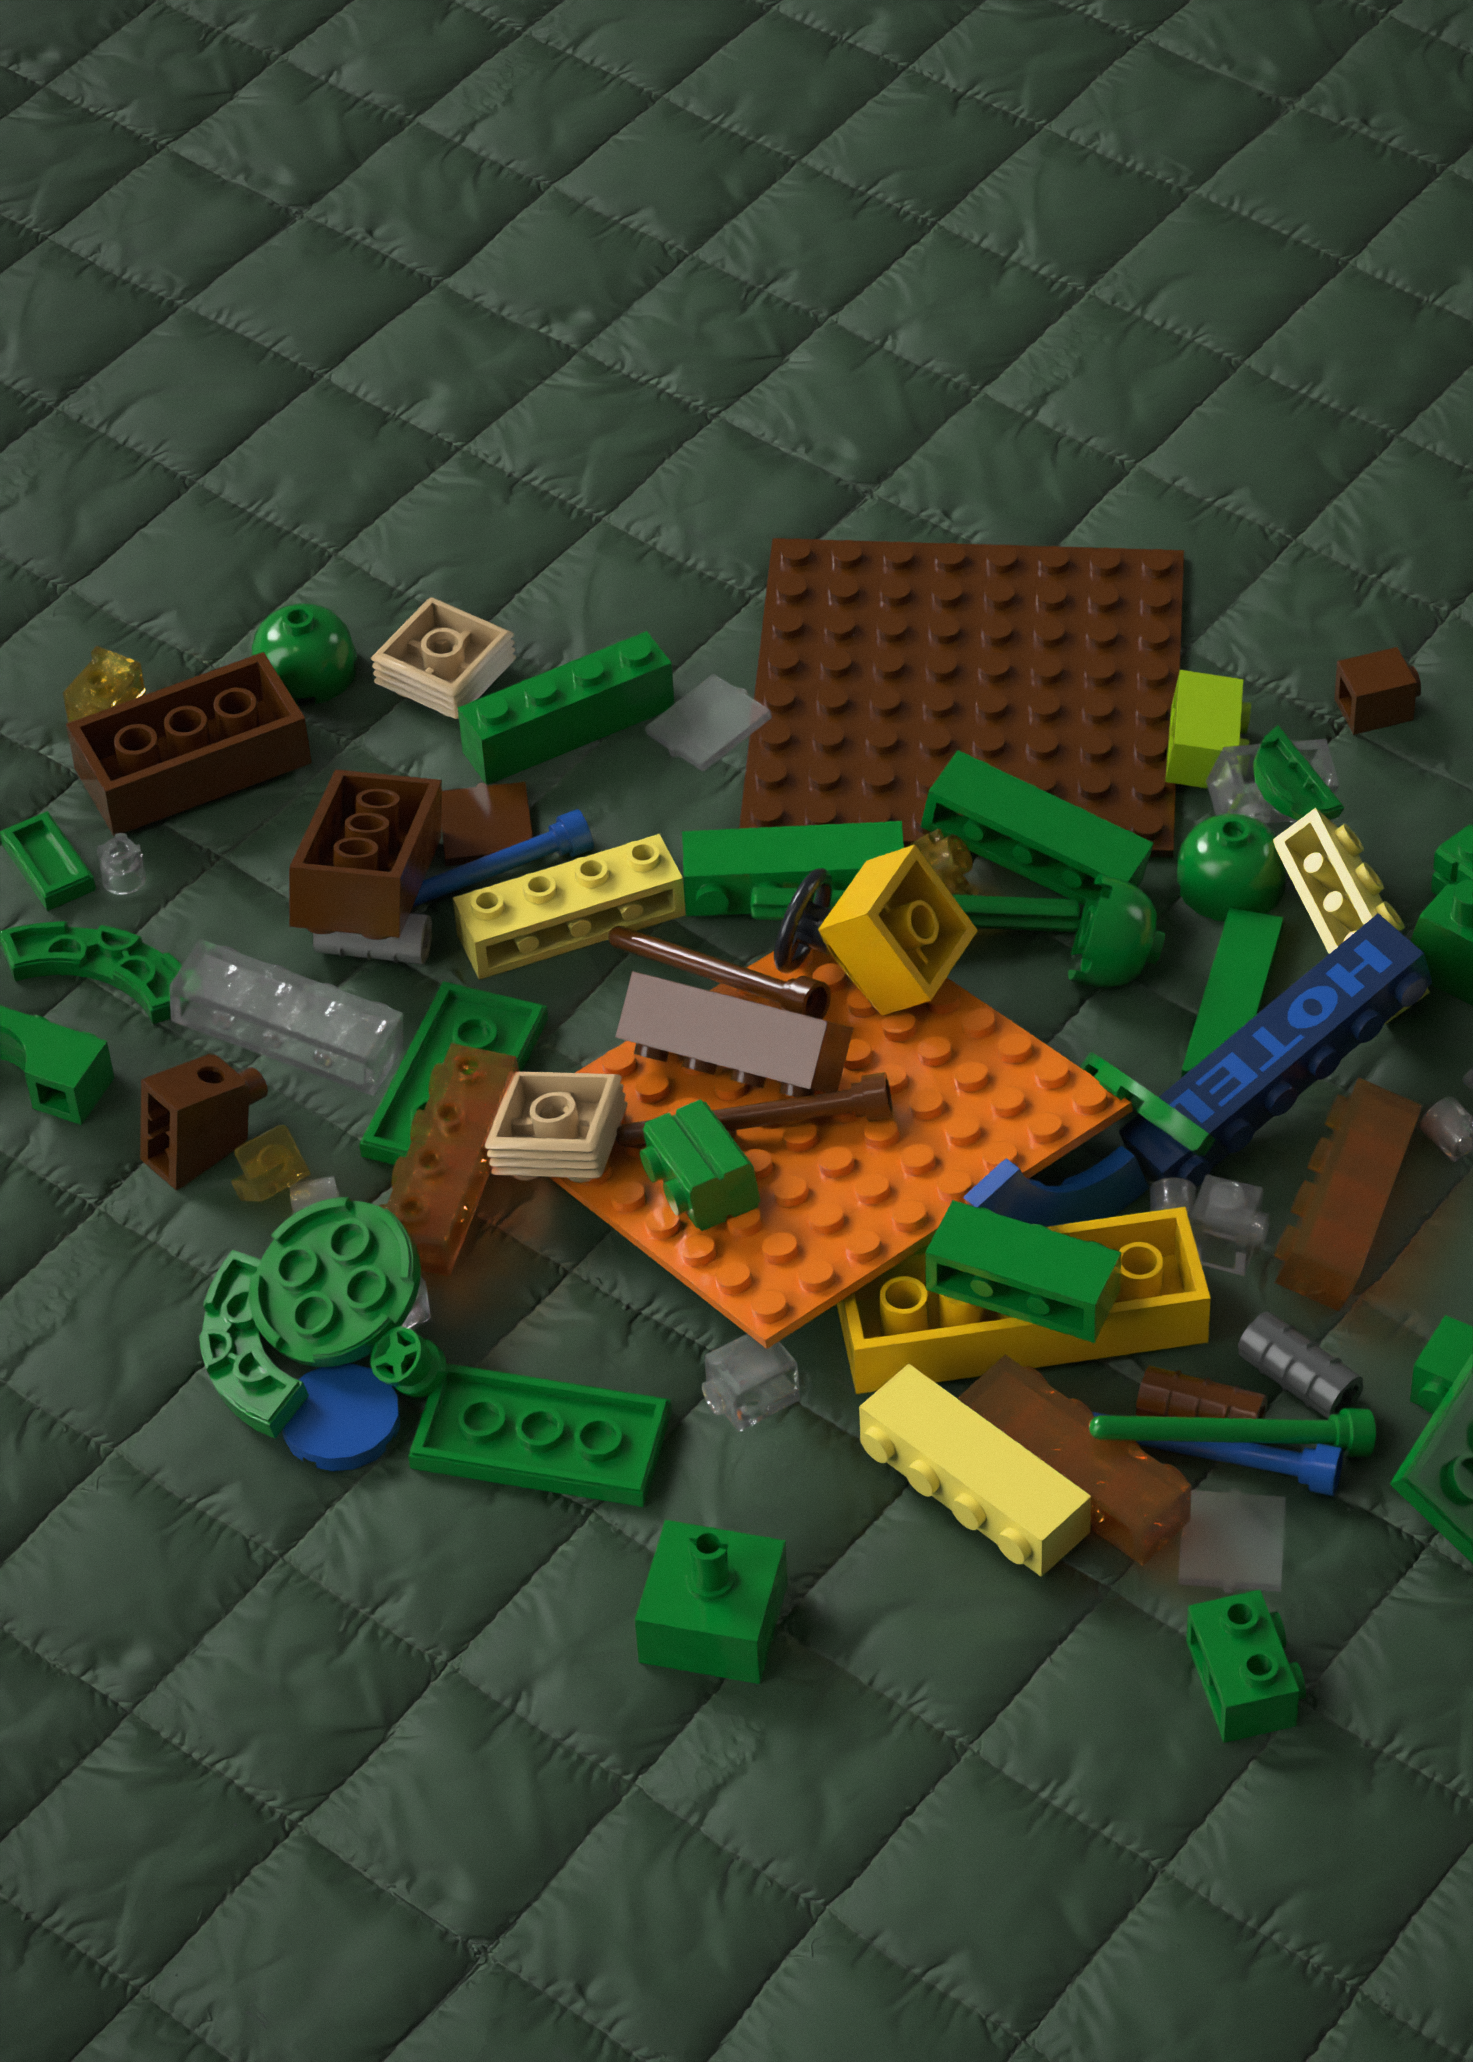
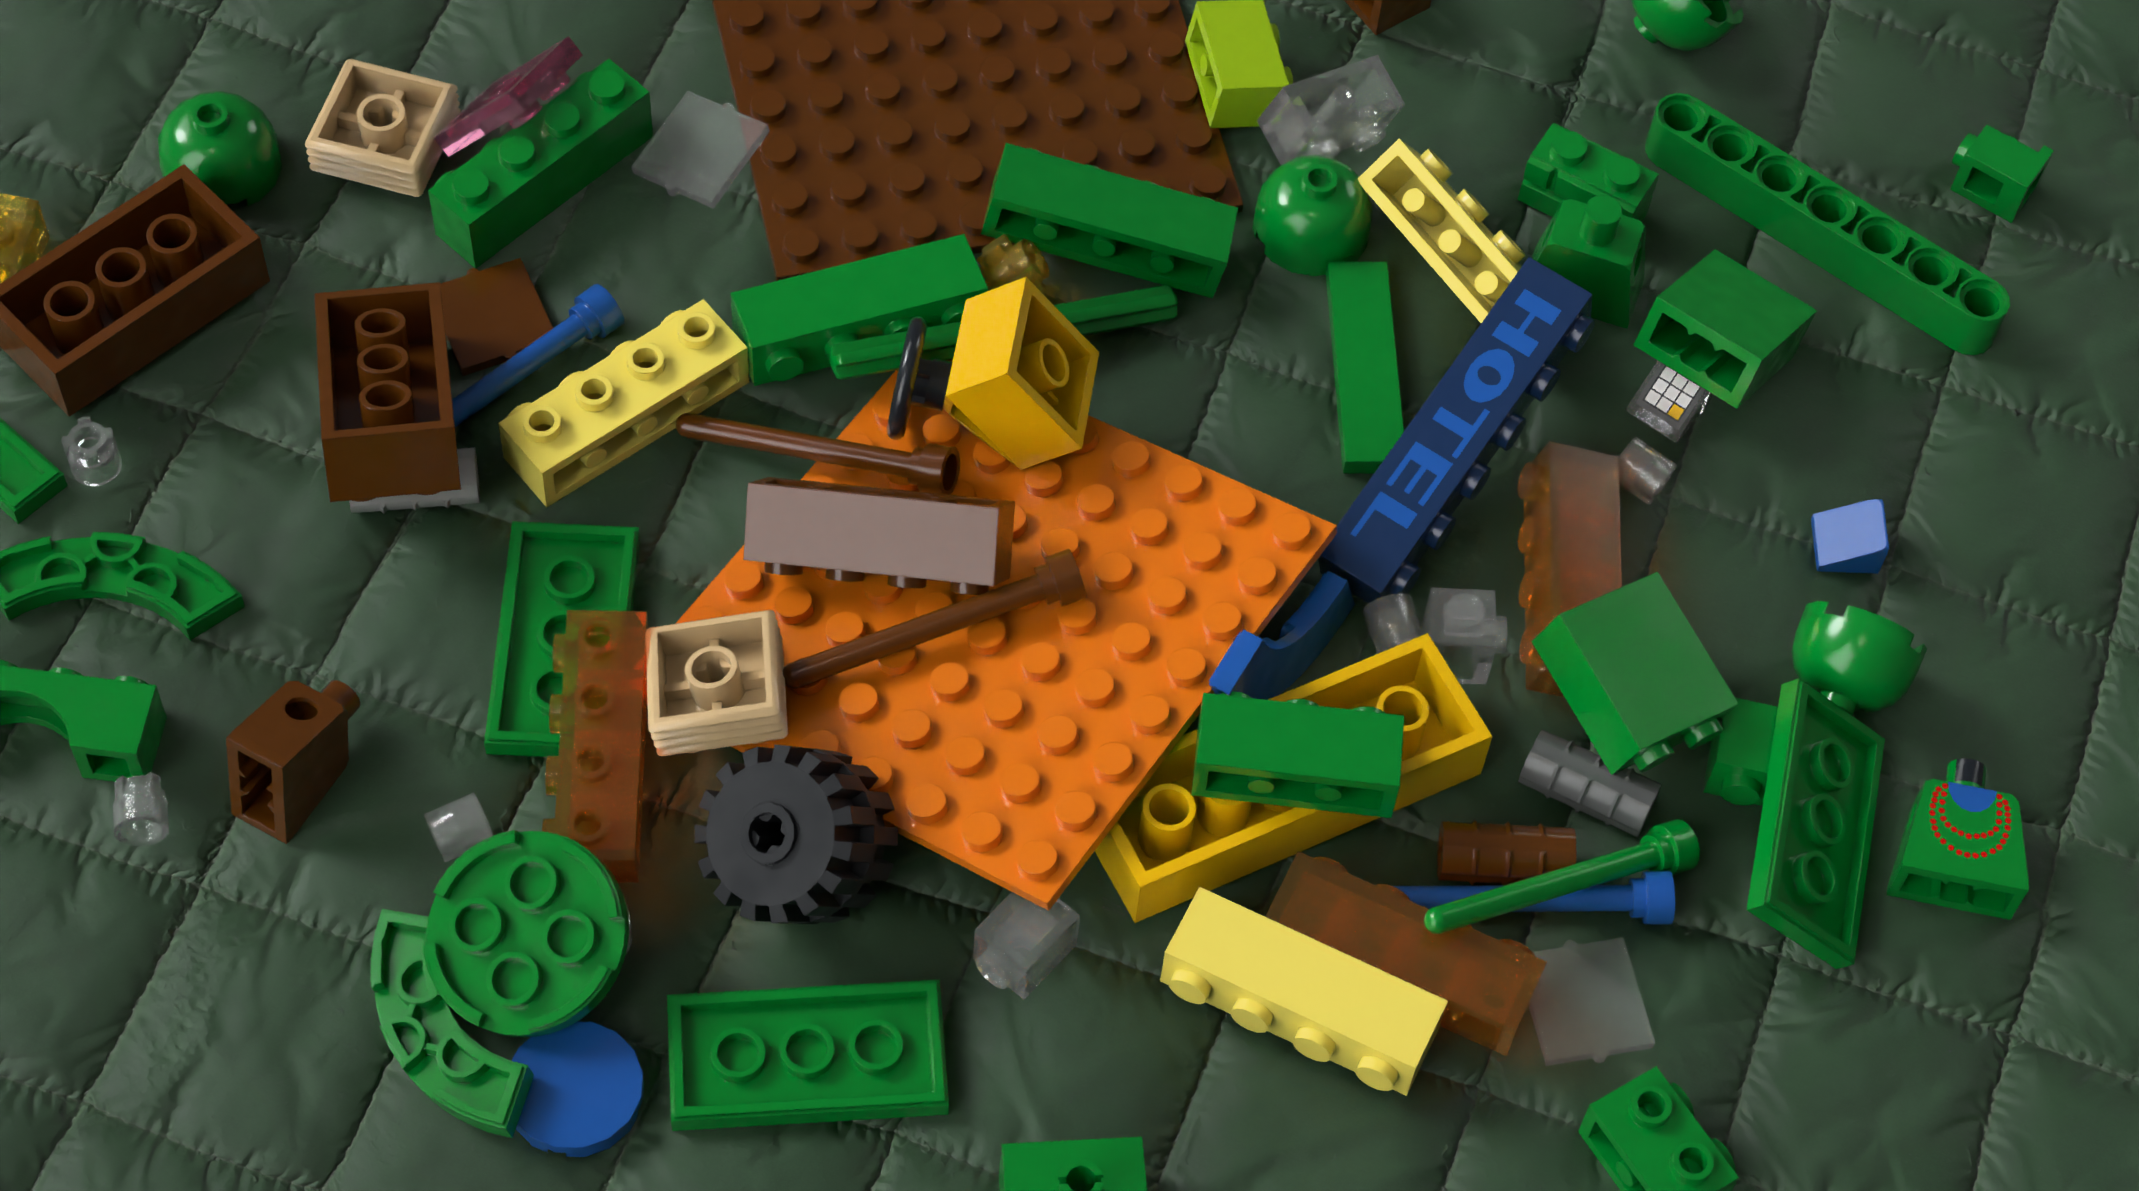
camera: 25 degrees left, 10 degrees up
clear brick [169,939,403,1096] -> none
clear yellow bracket [231,1125,311,1202] -> none
green wheel [370,1326,446,1398] -> none
green brick [640,1099,761,1231] -> none
green cylinder [1068,873,1165,989] -> none
green tile [1080,1052,1216,1157] -> none
green tile [1253,725,1345,820] -> none
none -> clear hose [113,773,169,846]
none -> clear pink plate [435,36,583,157]
none -> black wheel [695,744,898,924]
none -> green brick [1531,572,1739,775]

